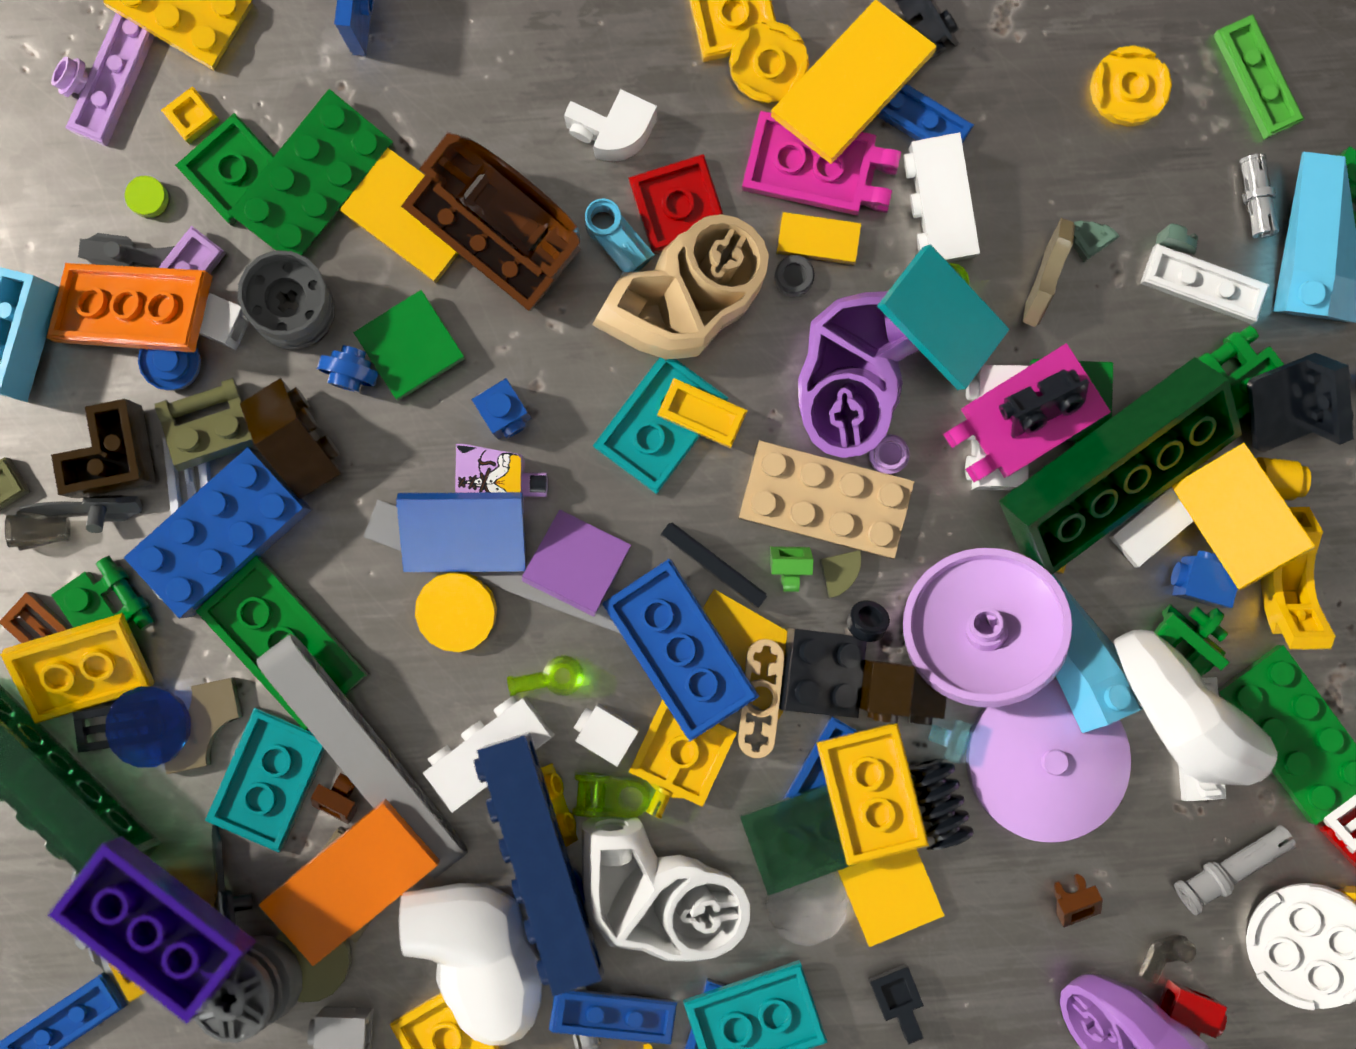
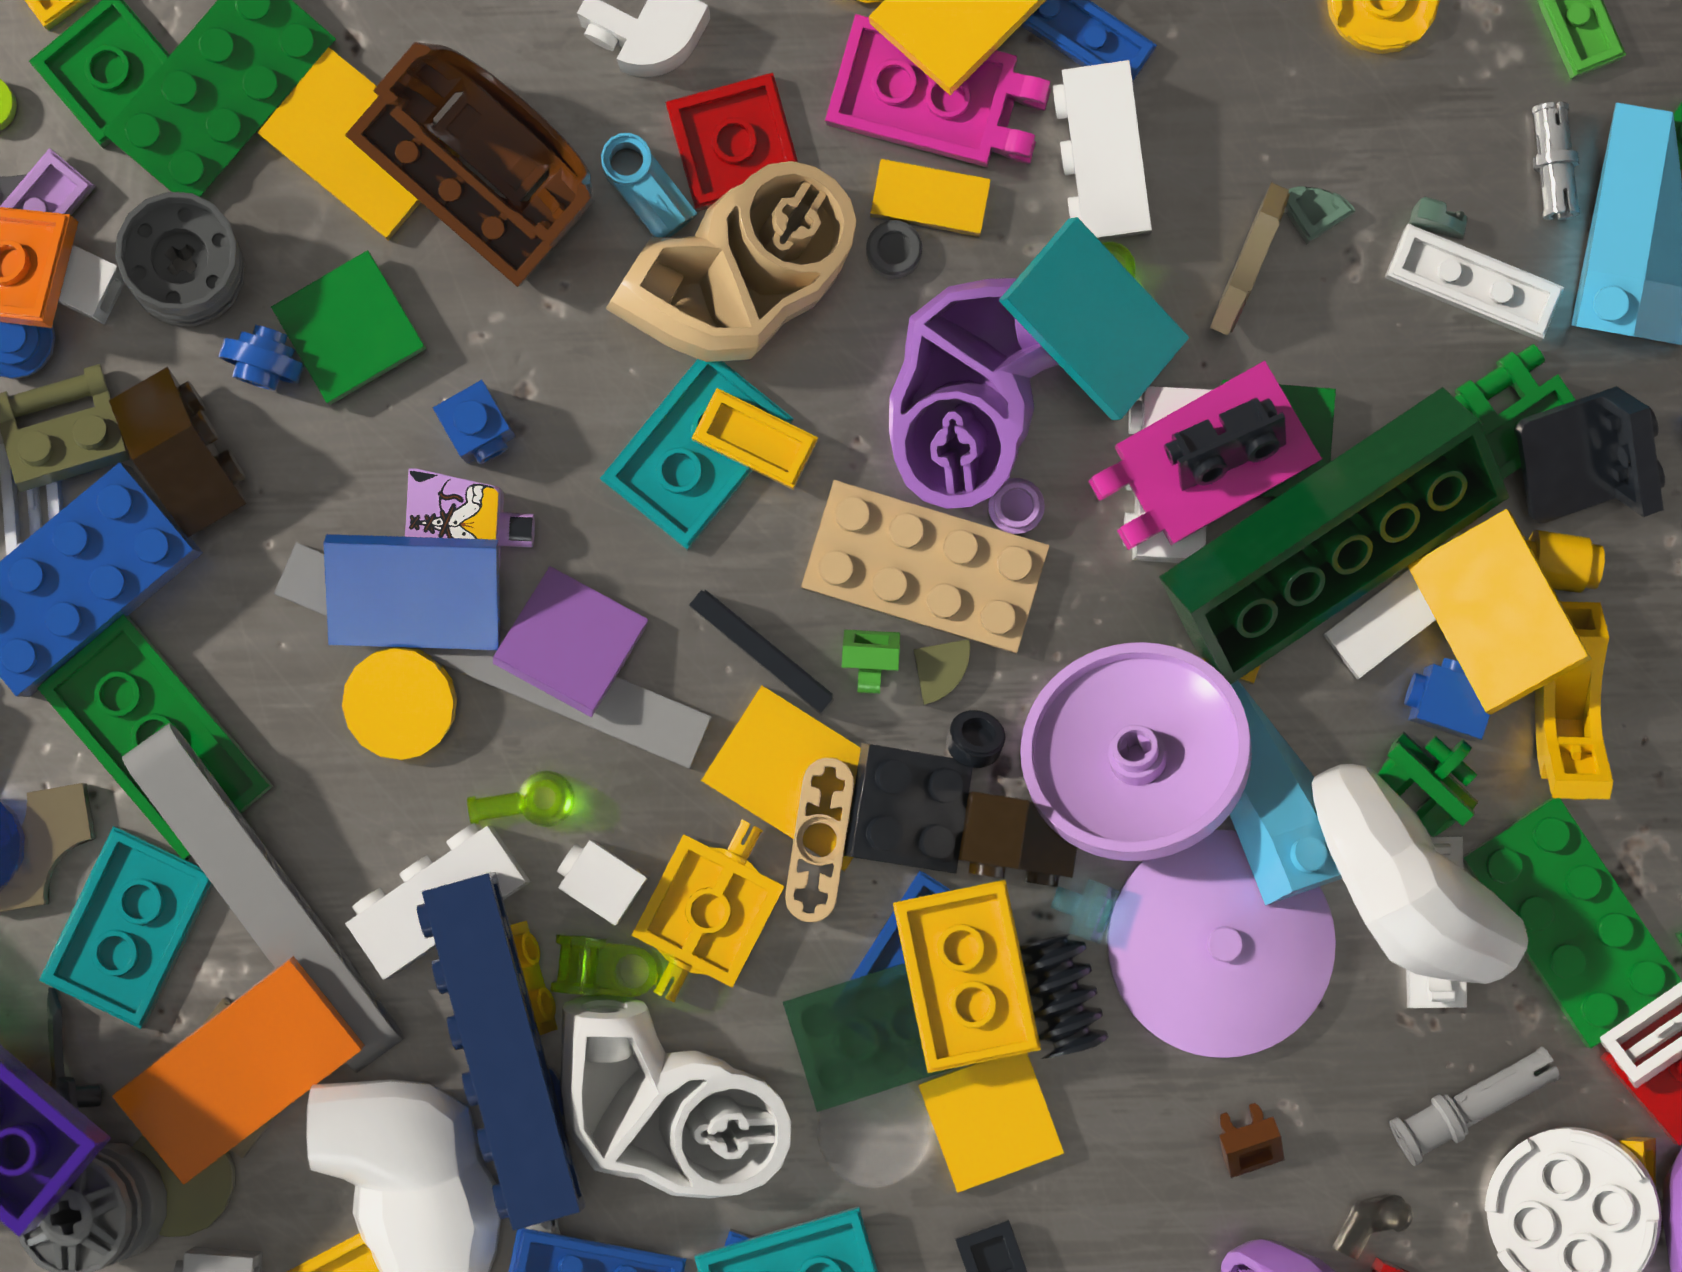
camera: 10 degrees right, 0 degrees up
reddish brown tile [310,773,357,825] -> none
blue tile [602,559,760,742] -> none

